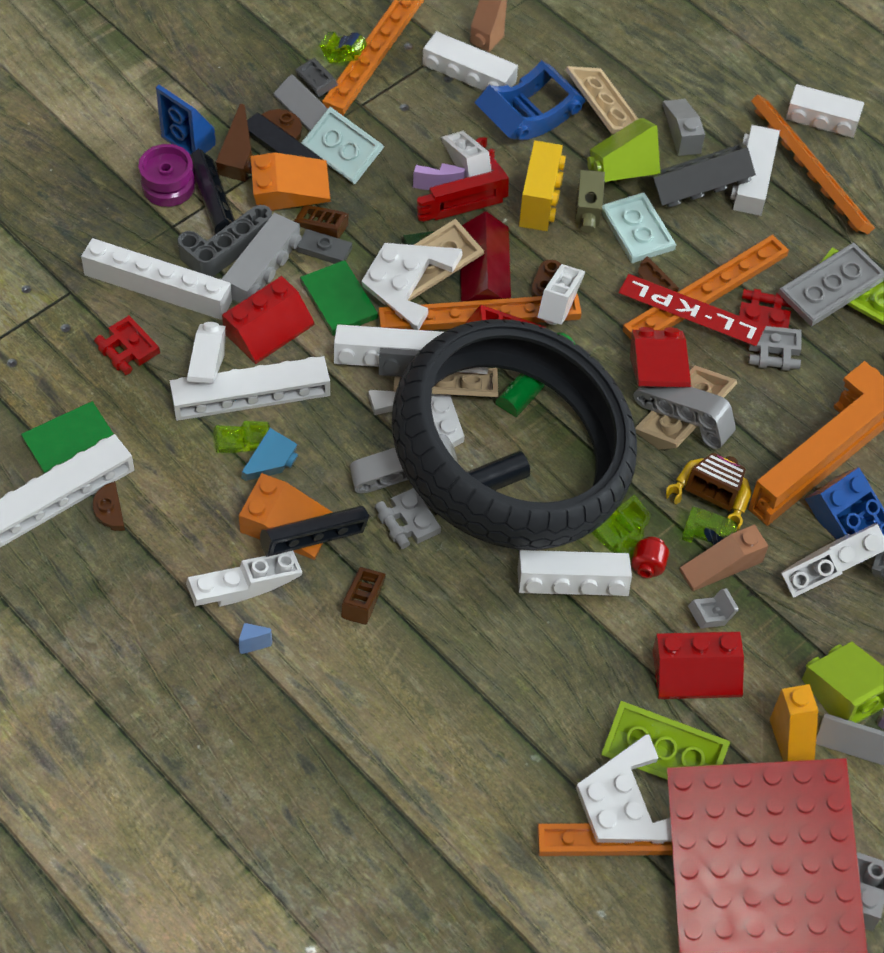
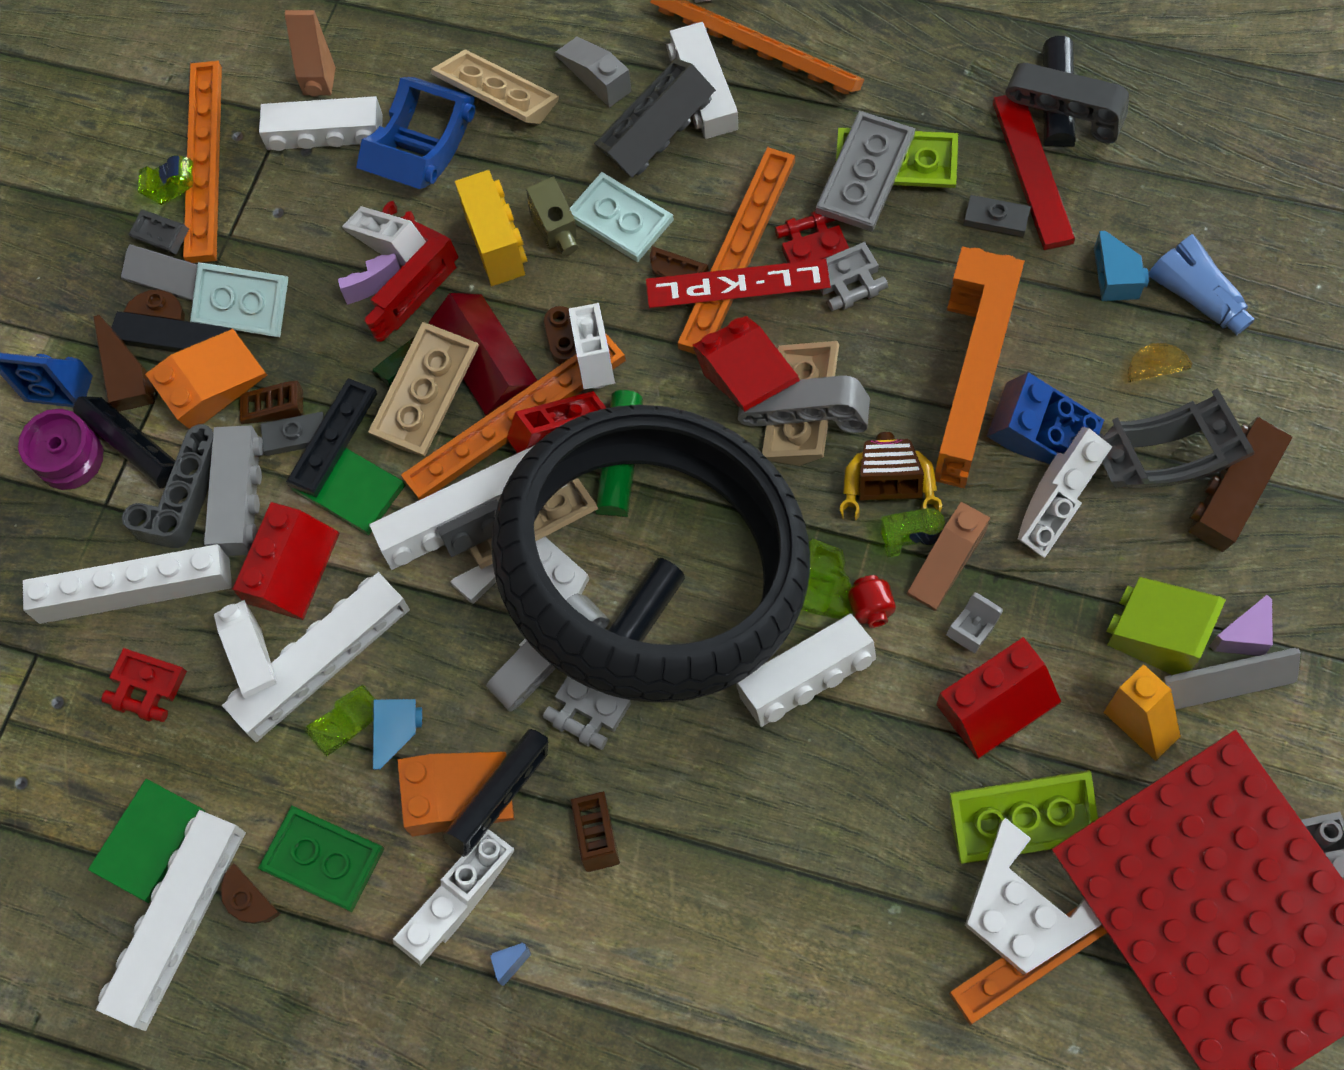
camera: 20 degrees left, 10 degrees up
white wing [361,243,463,330] -> none
lime slope [587,118,660,182] -> none
none -> green tile [258,805,385,913]
none -> black tile [286,378,377,498]

